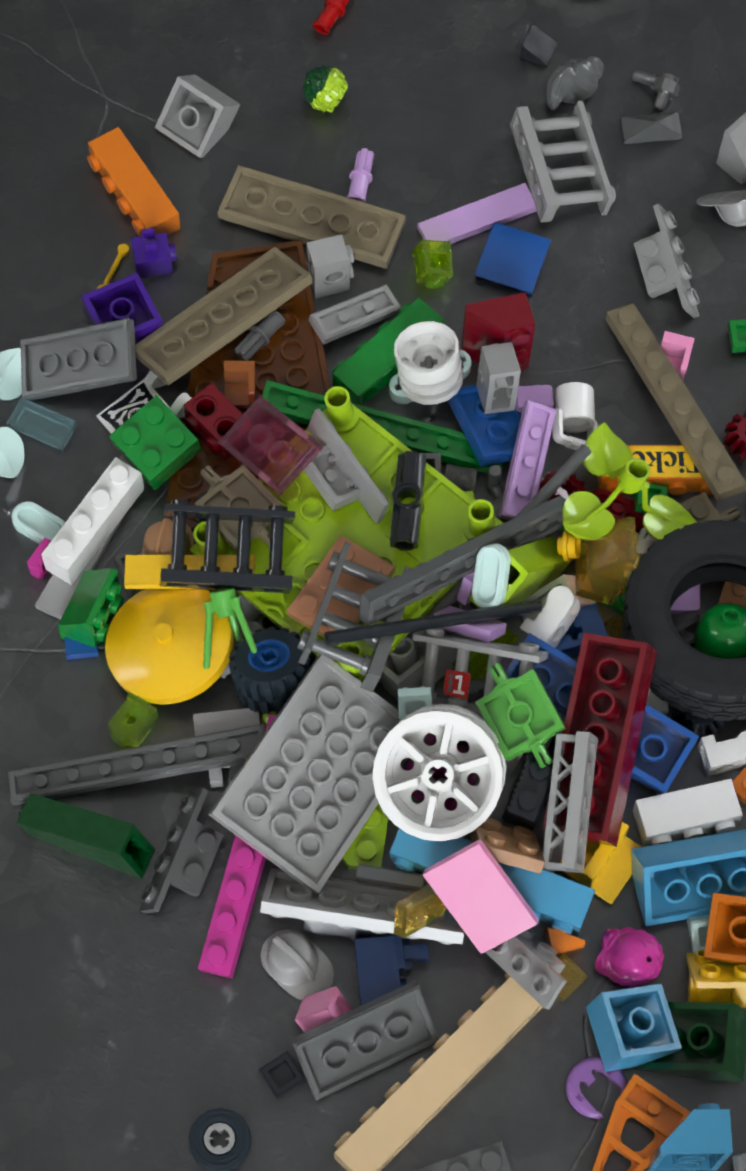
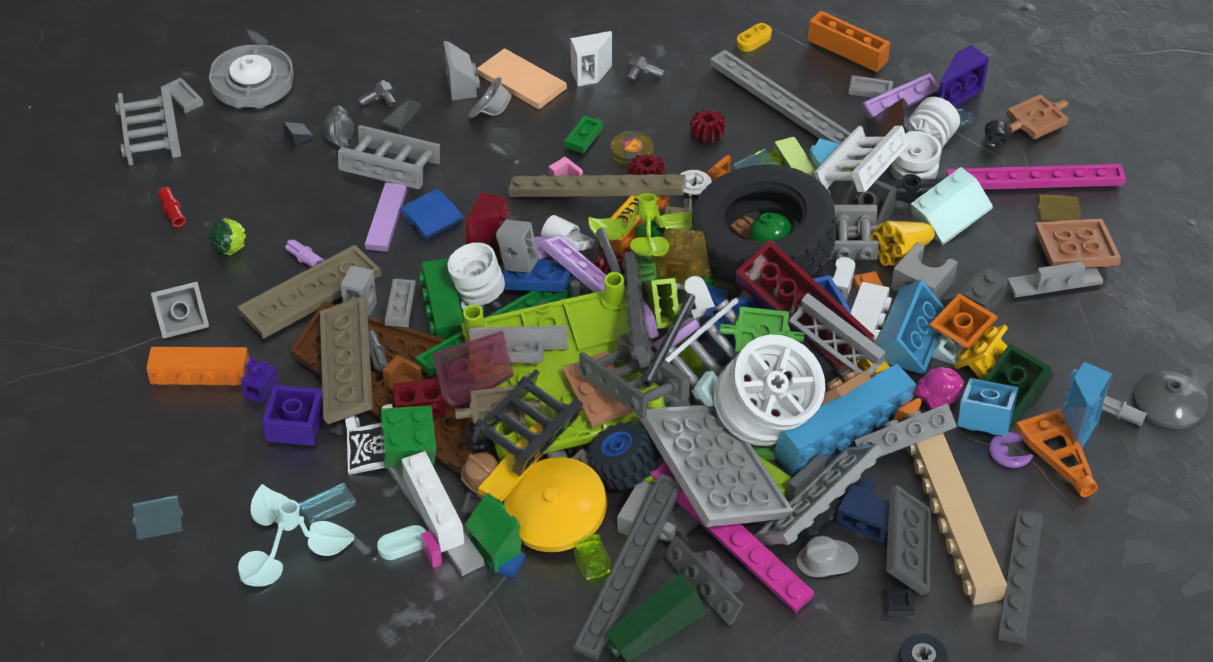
camera: 55 degrees left, 20 degrees down
dark grey tile [20,318,137,401] -> none
yellow hinge [97,244,129,289] -> none
bright green plant [203,587,257,669] -> none
bright pink panel [295,986,354,1032] -> none
black piece [390,451,426,551] -> none
clear yellow plate [394,884,446,939] -> none
clear neon green brick [412,240,453,289] -> none
bright pink tile [423,839,539,954] -> none
red sticker [443,669,471,699] -> none
light aqua tile [472,544,511,608] -> none
yellow plate [557,530,581,562] -> none
light grey bracket [634,204,700,318] -> none

